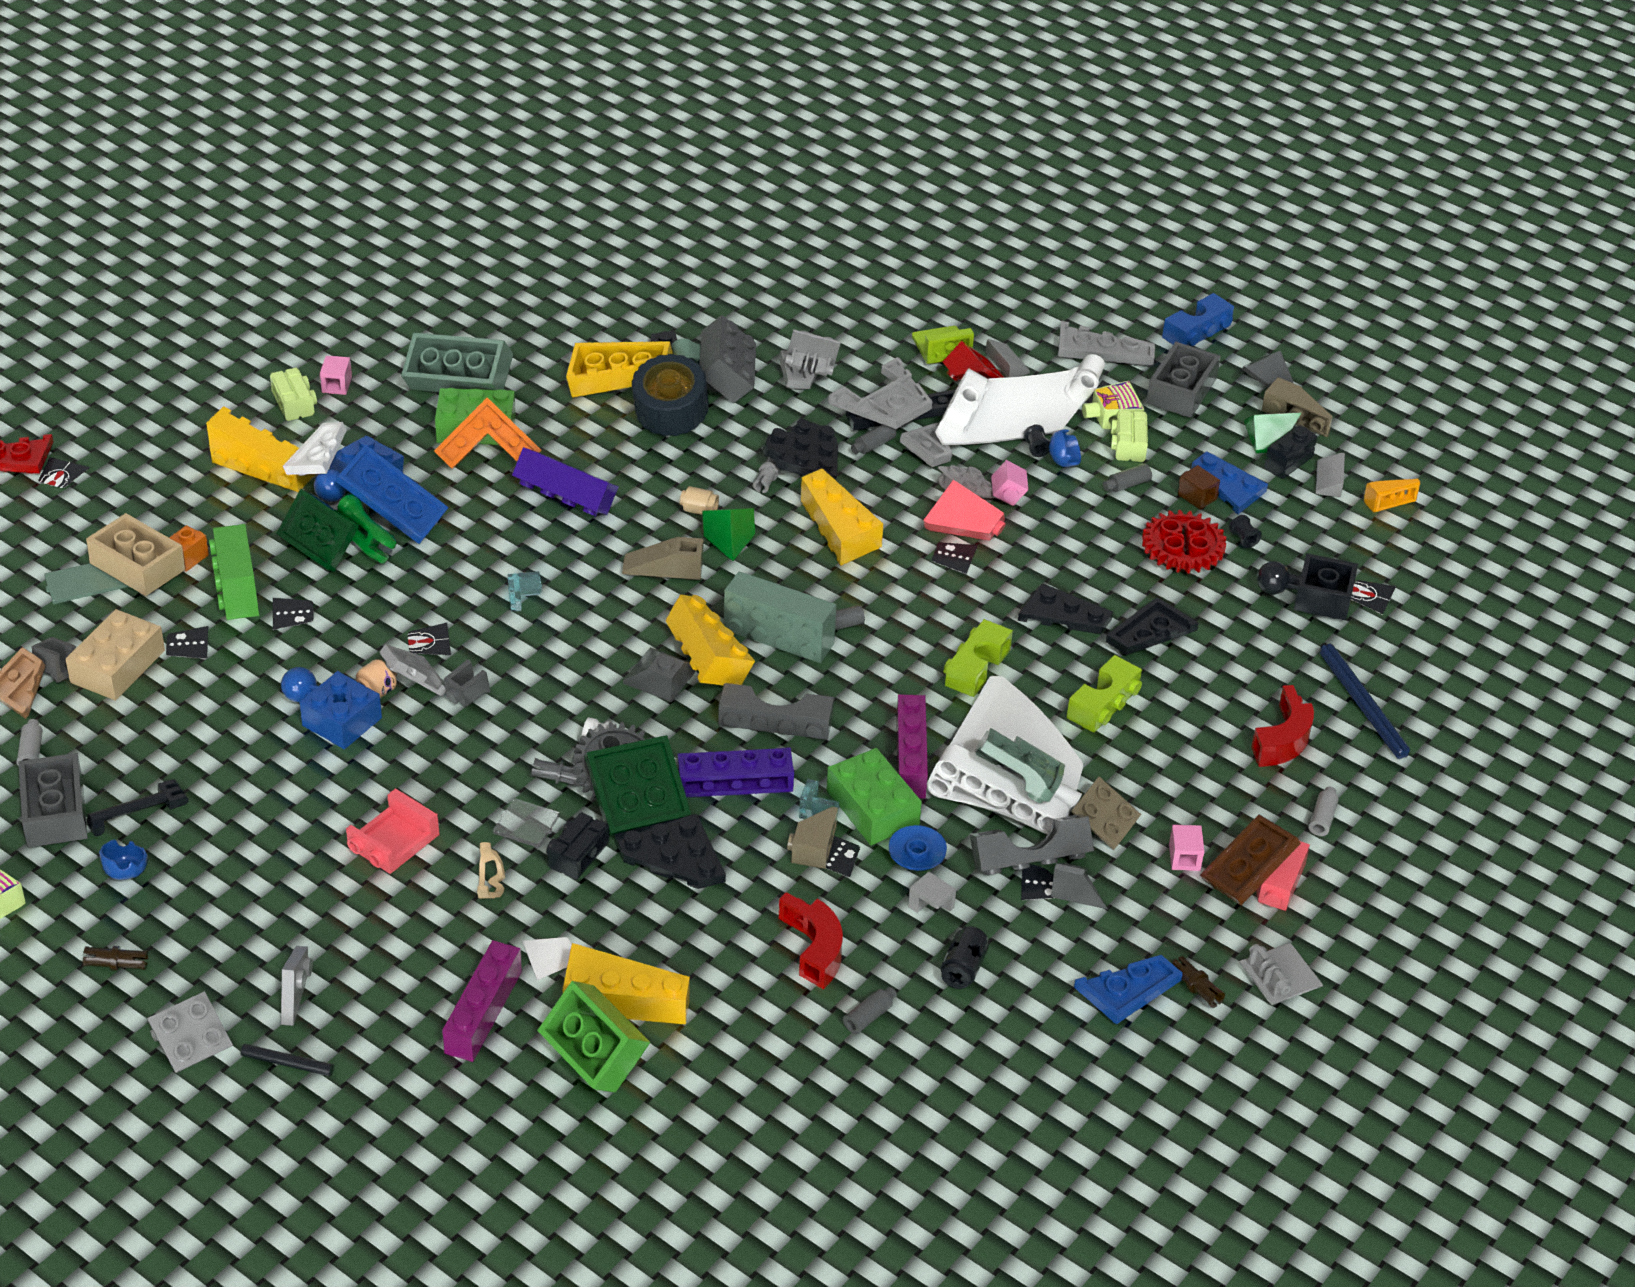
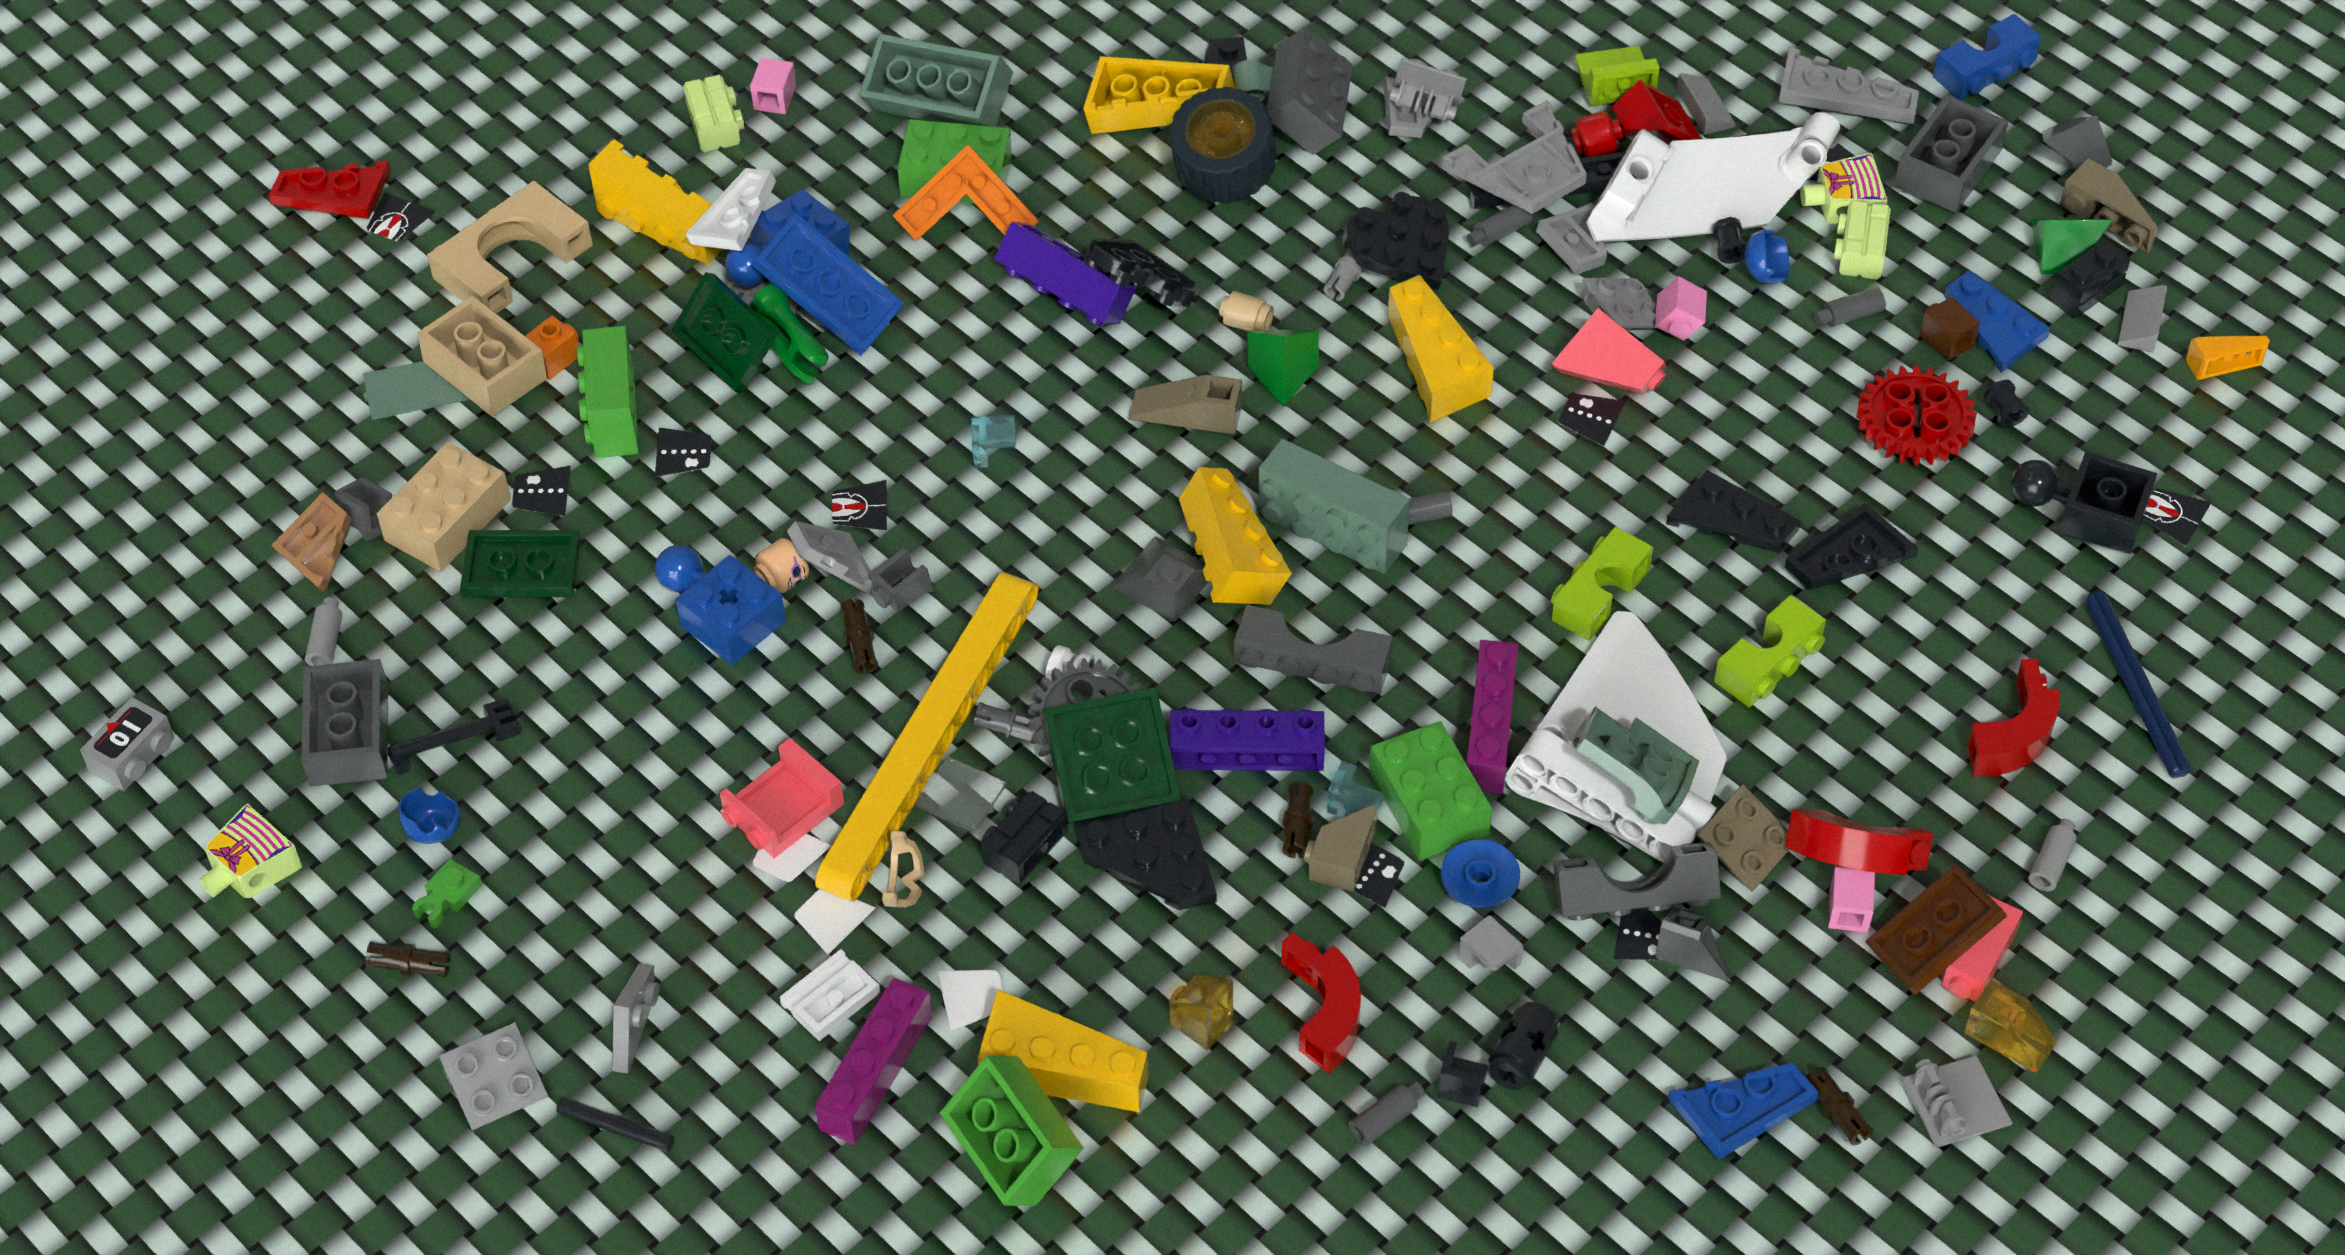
camera: 10 degrees right, 10 degrees up
none -> bright green plate [412,859,482,929]
none -> tan arch [427,181,593,314]
none -> dark green plate [460,530,581,597]
none -> white sticker [753,834,831,882]
none -> white plate [780,949,880,1041]
none -> white sticker [794,889,875,955]
none -> yellow beam [815,572,1039,902]
none -> dark brown pin [840,599,878,674]
none -> black plate [1083,238,1199,307]
none -> clear yellow slope [1169,976,1233,1050]
none -> dark brown pin [1282,782,1313,858]
none -> black panel [1438,1040,1488,1108]
none -> red head [1571,111,1623,158]
none -> red arch [1785,809,1934,875]
none -> clear yellow slope [1964,979,2057,1074]

